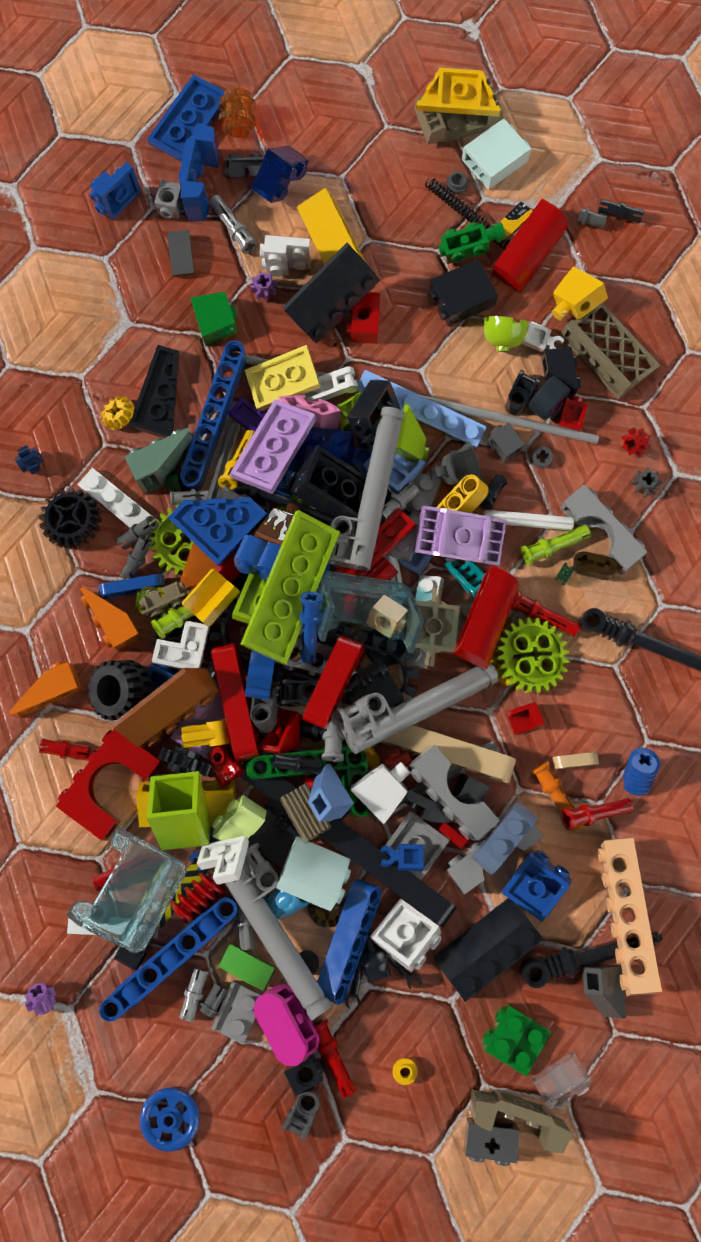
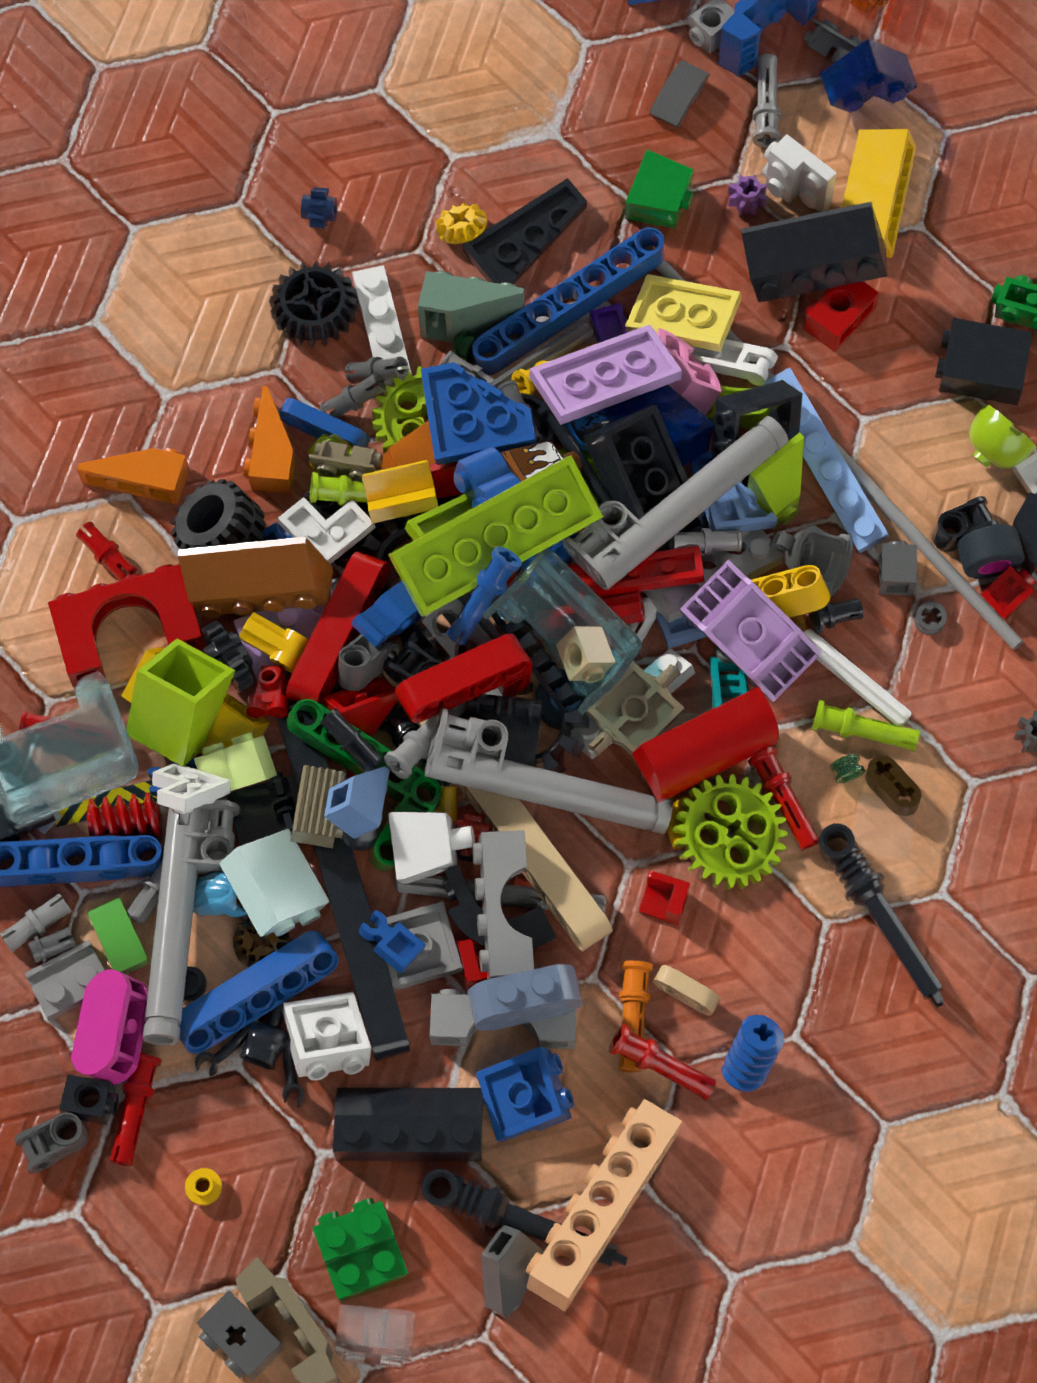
camera: 35 degrees right, 10 degrees down
light grey arch [560,485,647,575] -> none

